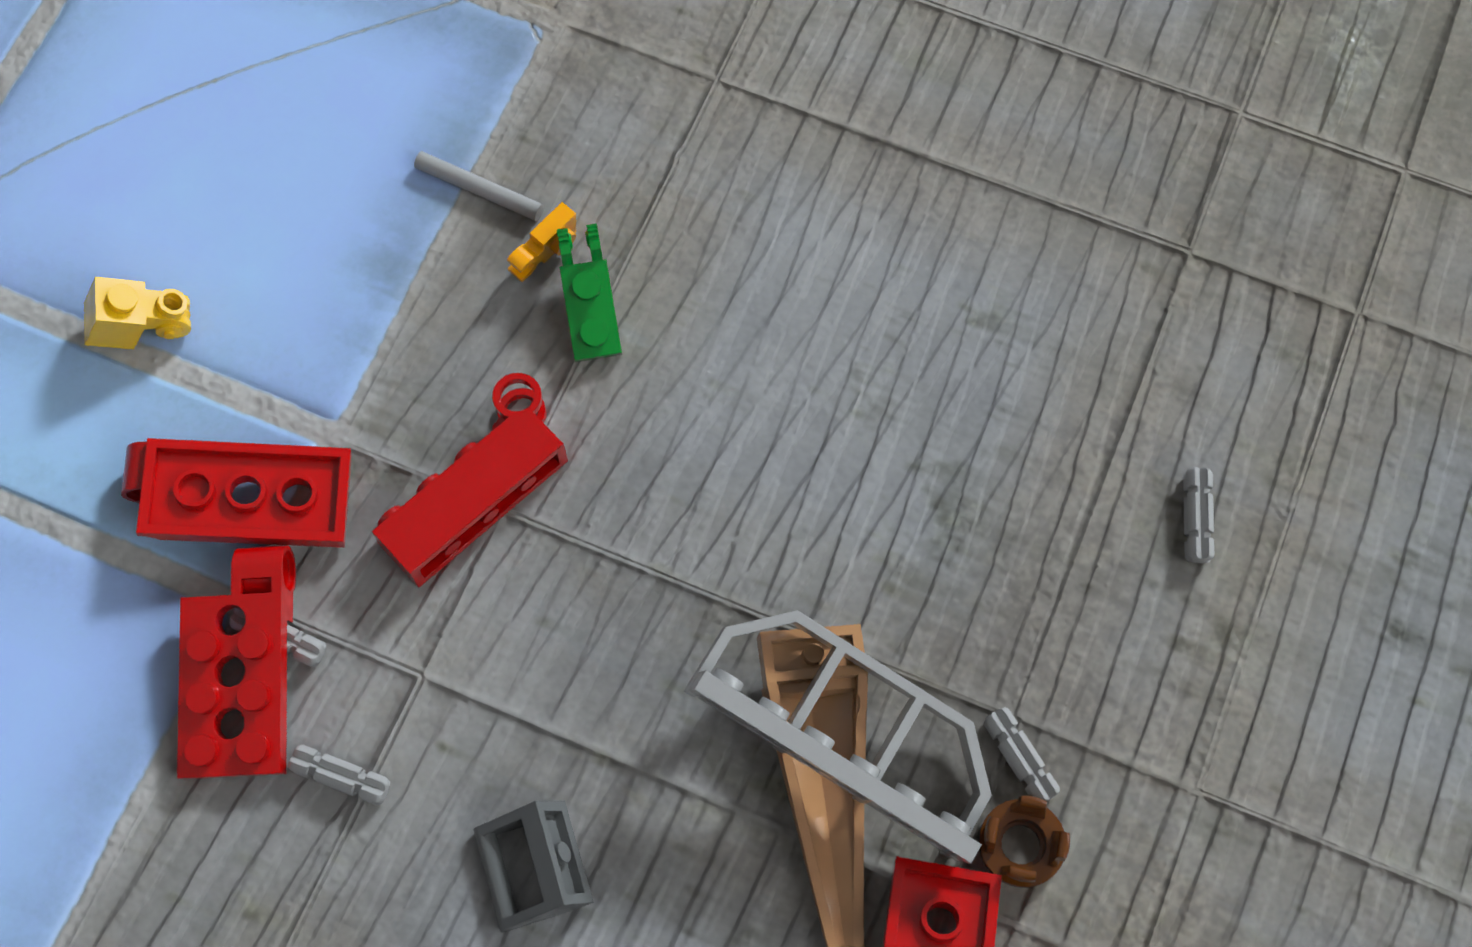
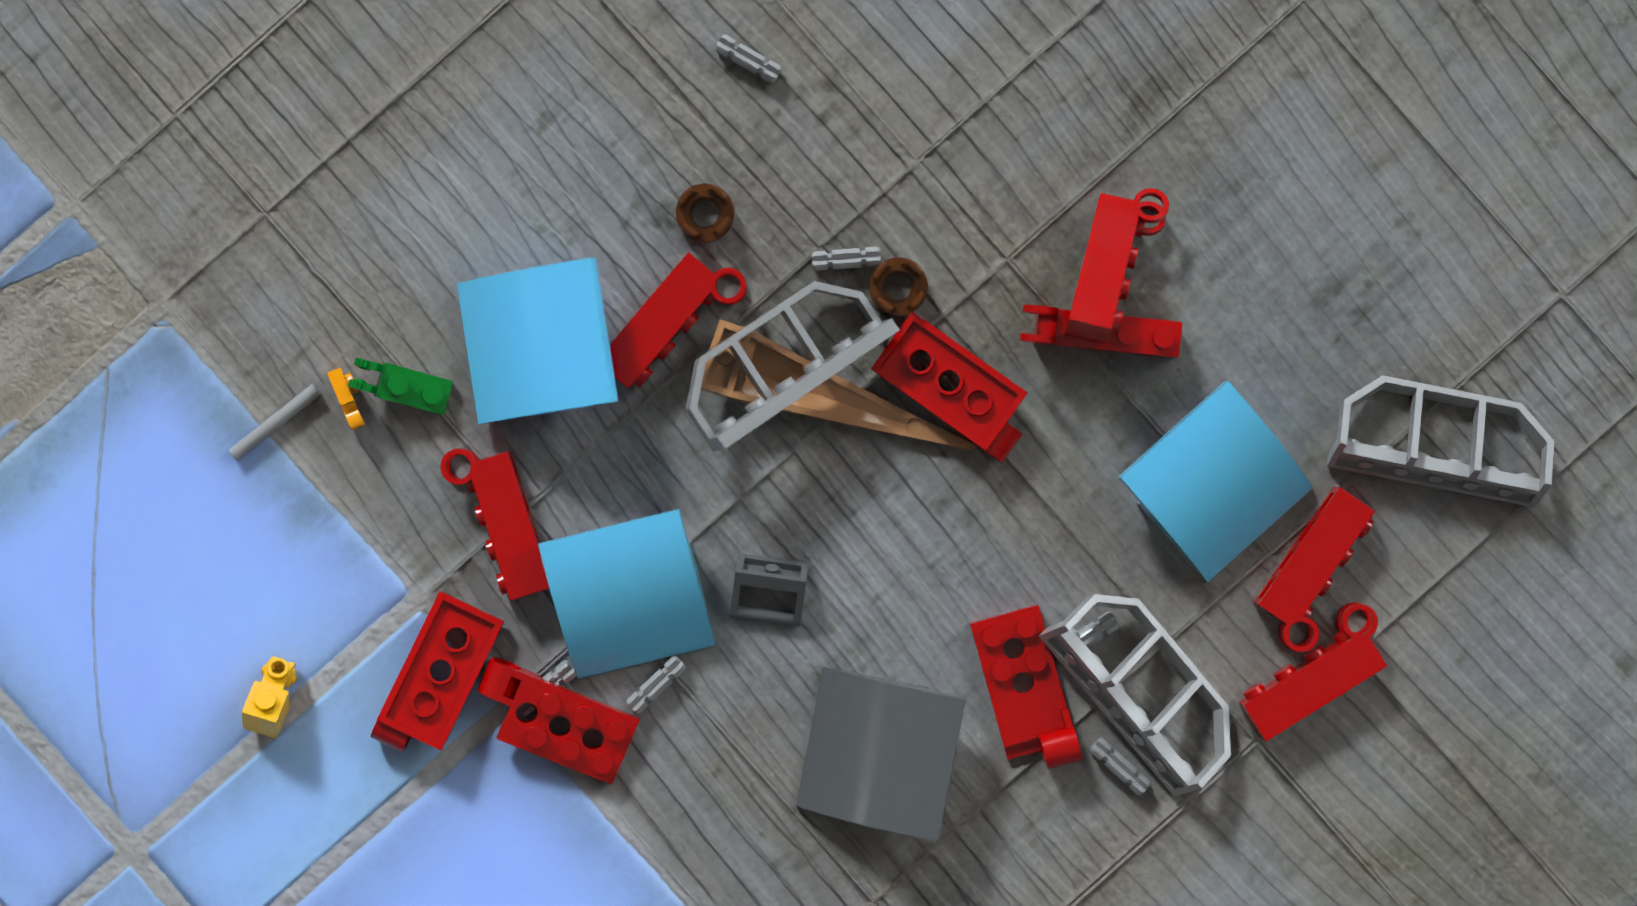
camera: 65 degrees left, 20 degrees up
none -> medium azure slope [457,257,618,424]
none -> medium azure slope [538,509,716,679]
none -> red hinge [610,252,747,389]
none -> reddish brown piece [676,184,735,242]

